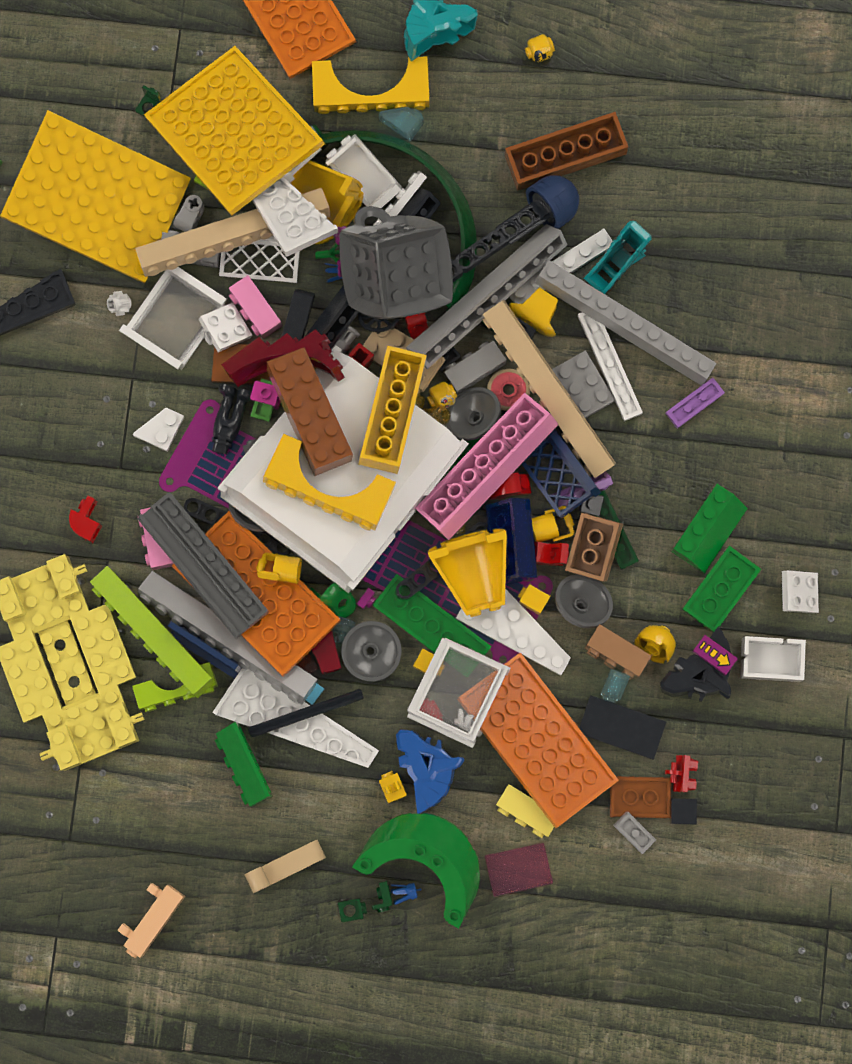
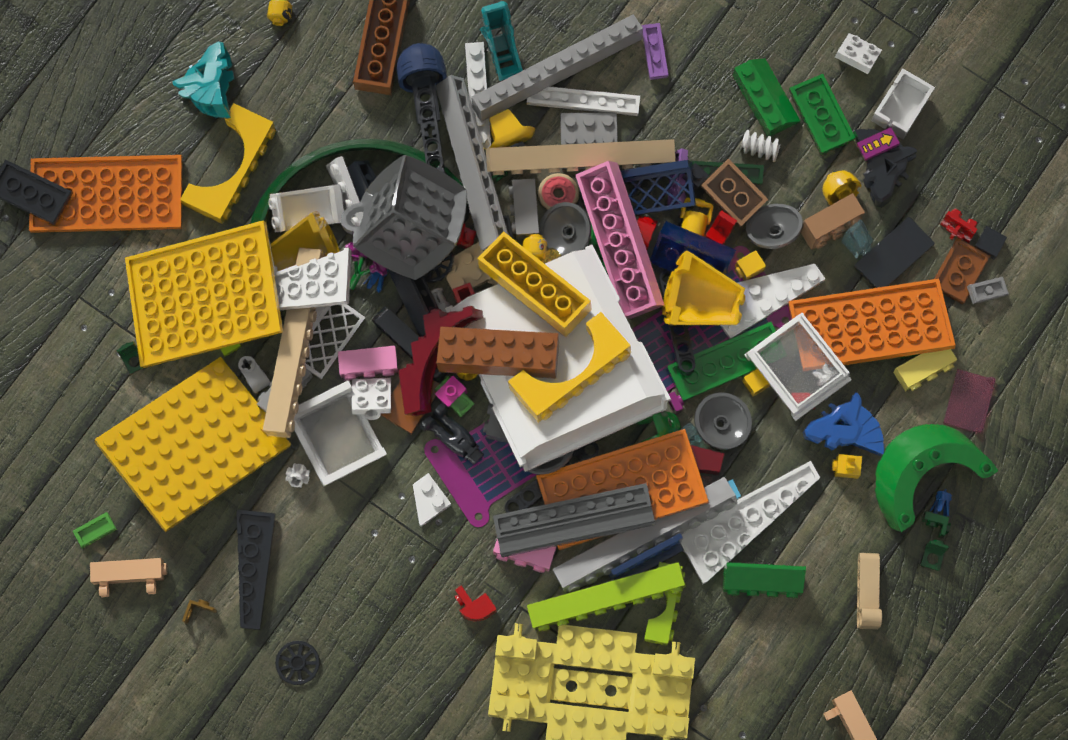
camera: 65 degrees left, 5 degrees down
black axle [248,689,364,737] -> none
yellow piece [256,553,302,584] -> none
clear light blue slope [379,107,424,142] -> none
none -> white piece [739,130,781,162]

